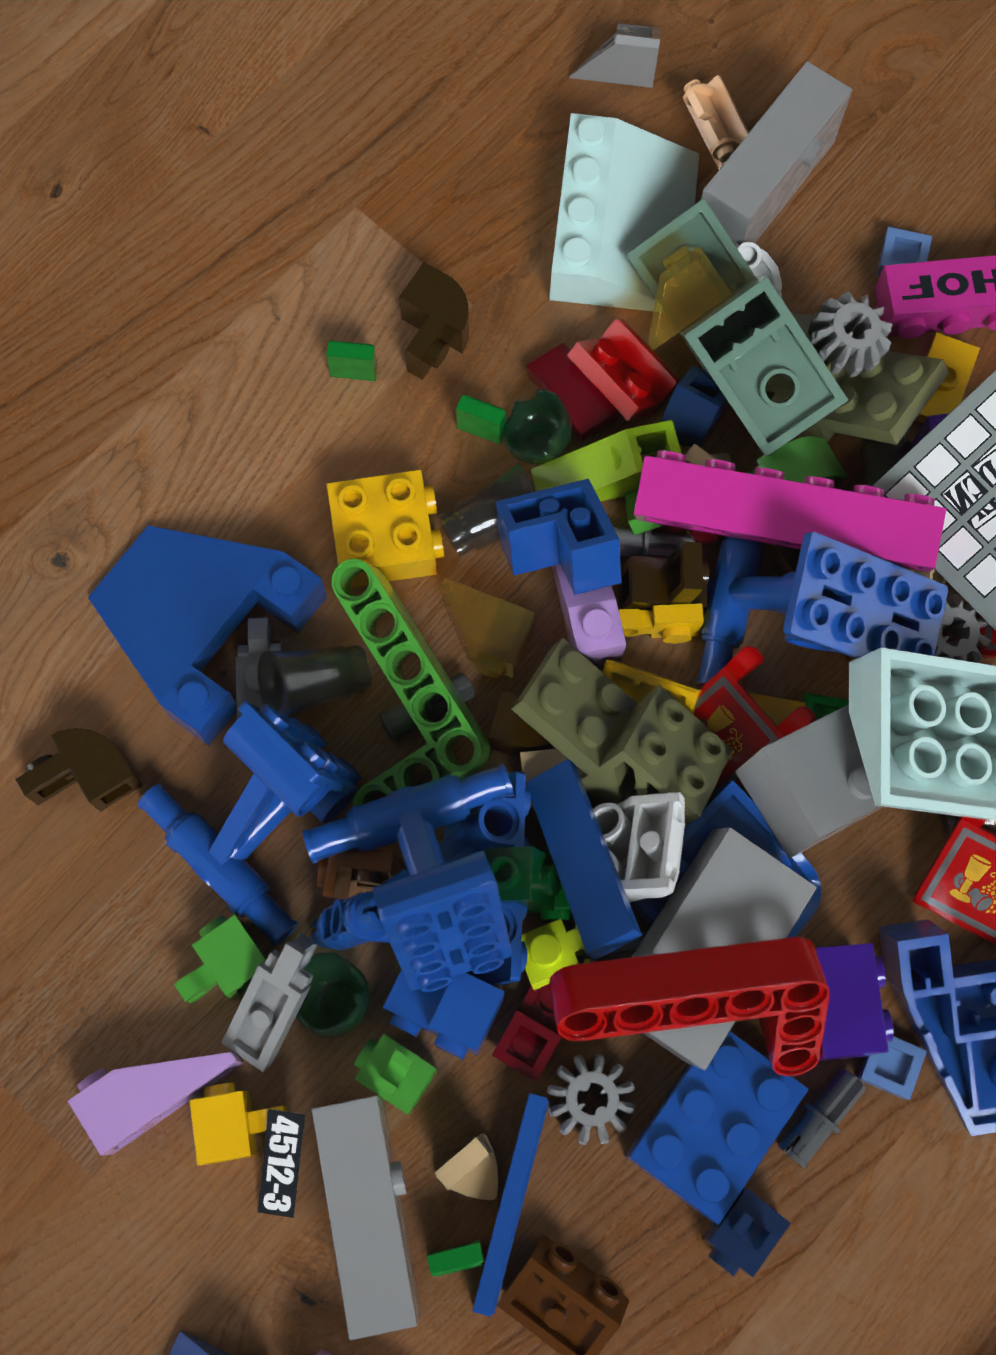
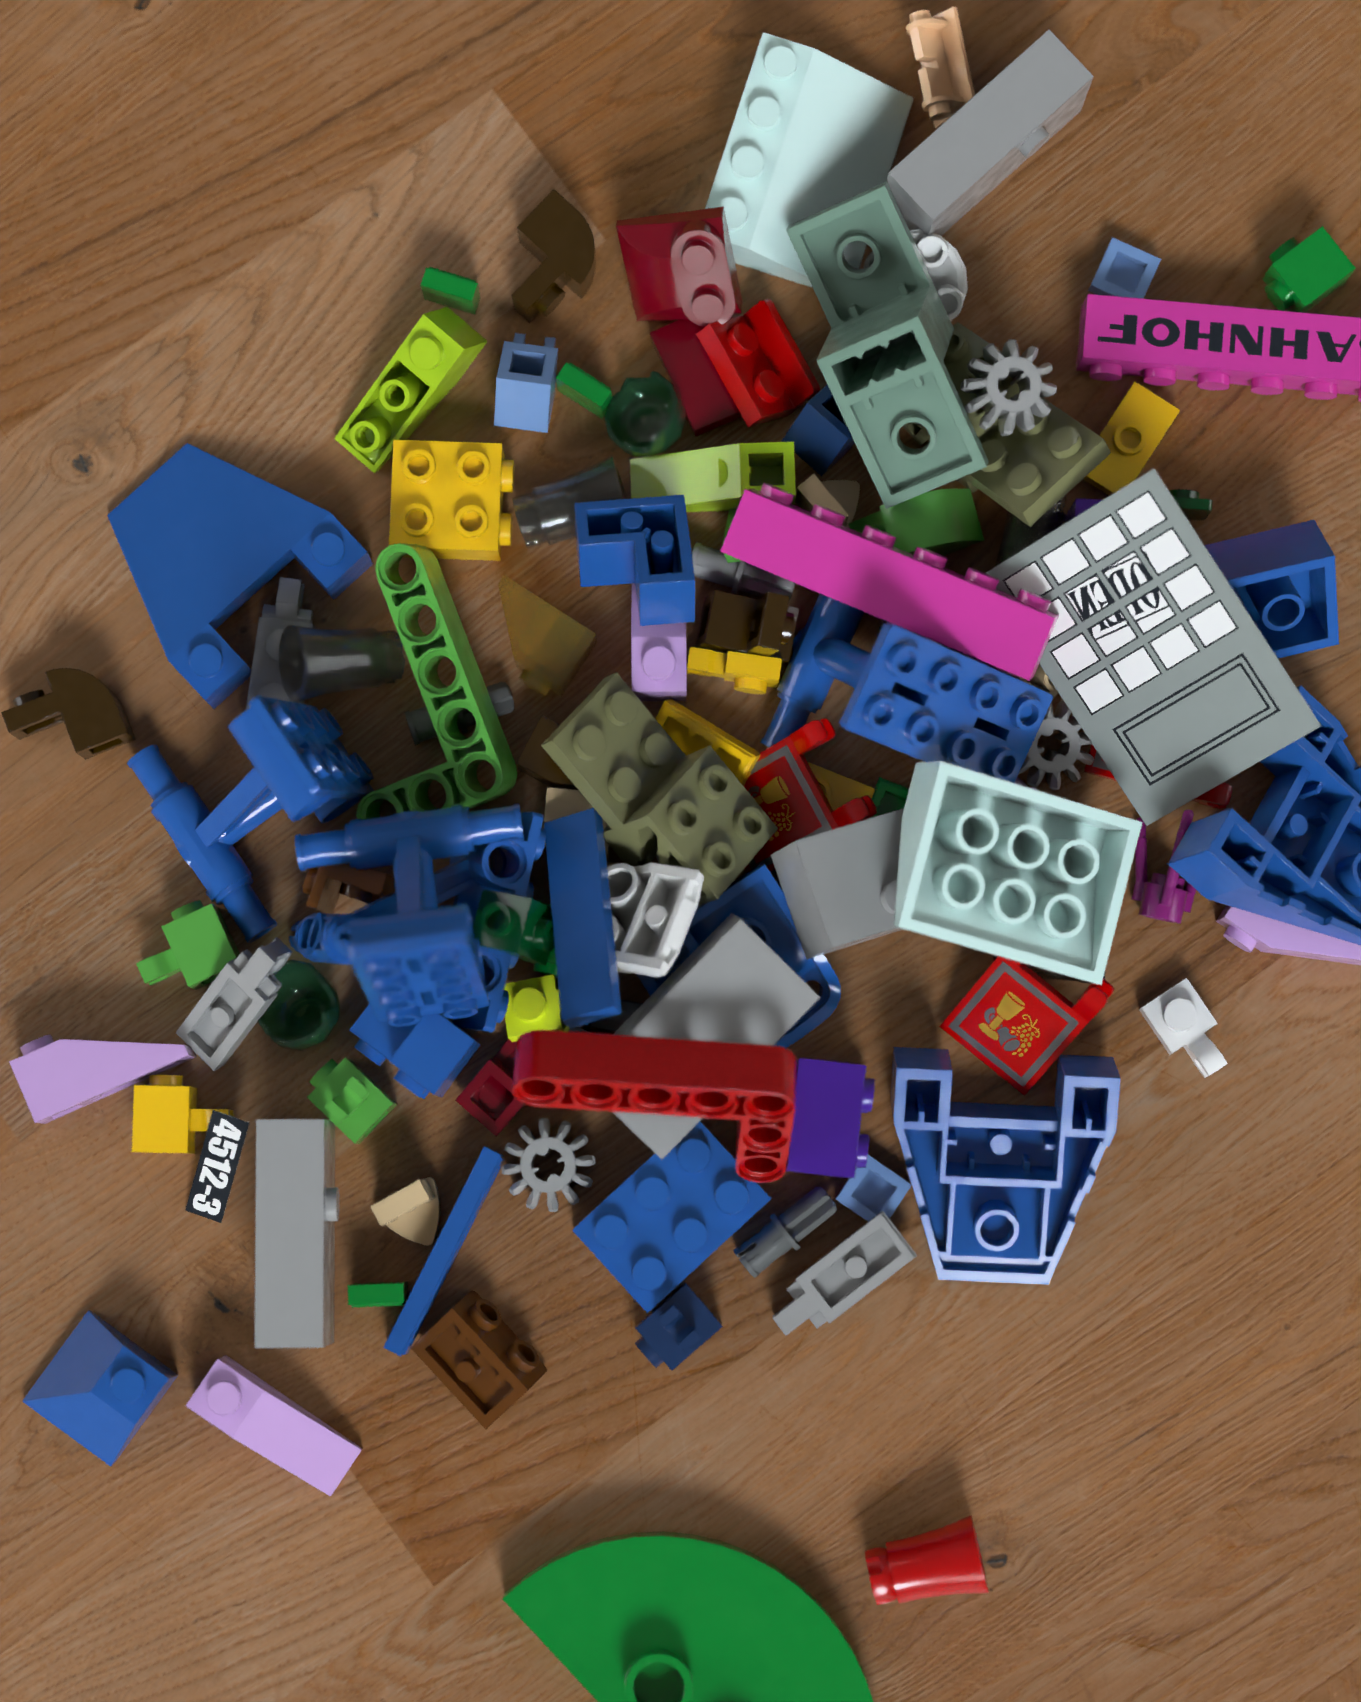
camera: 10 degrees right, 10 degrees up
clear yellow slope [647,245,732,350] -> none
none -> lime slope [334,307,488,473]
none -> medium blue brick [494,333,558,433]
none -> dark red slope [616,206,743,327]
none -> light grey hinge [772,1211,917,1336]

